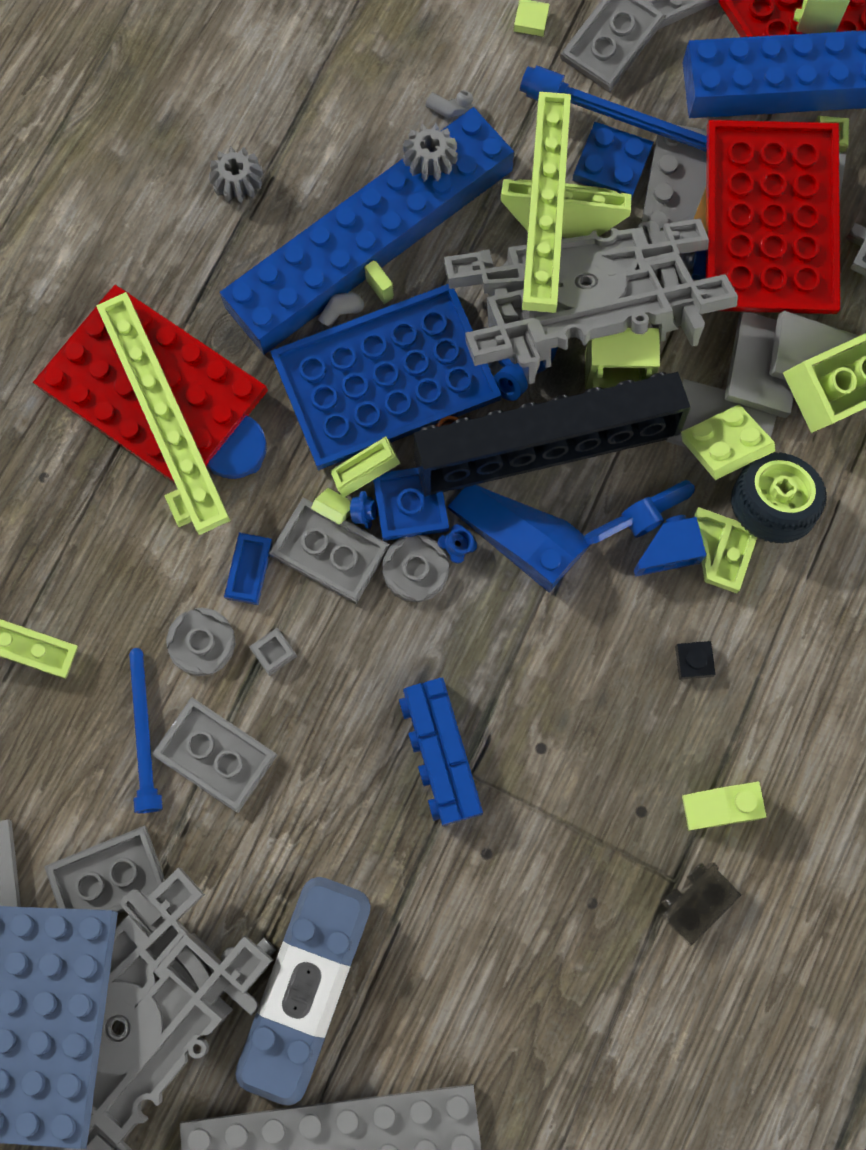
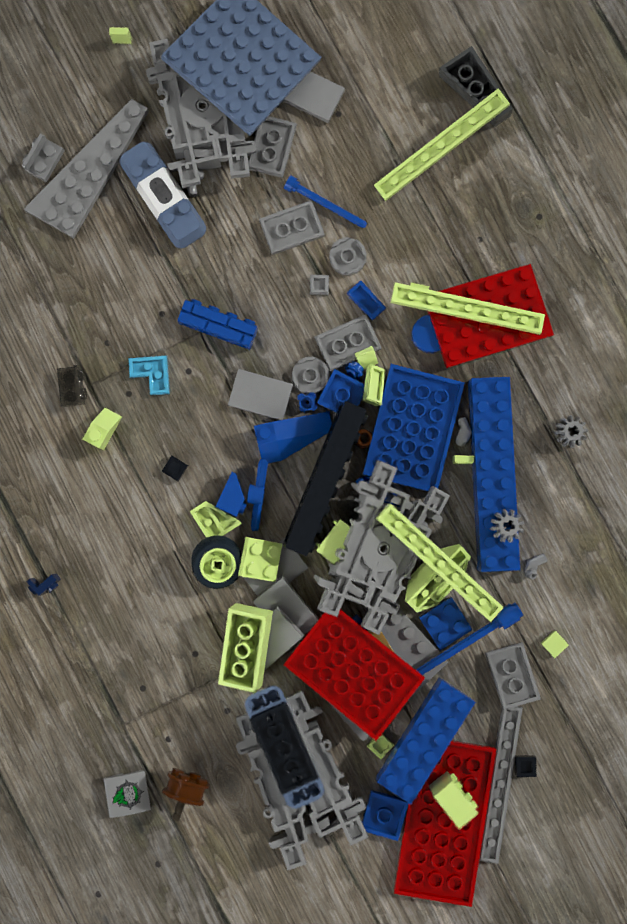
camera: 120 degrees right, 10 degrees up
none -> medium azure tile [128,356,170,395]
none -> light grey tile [228,369,293,420]

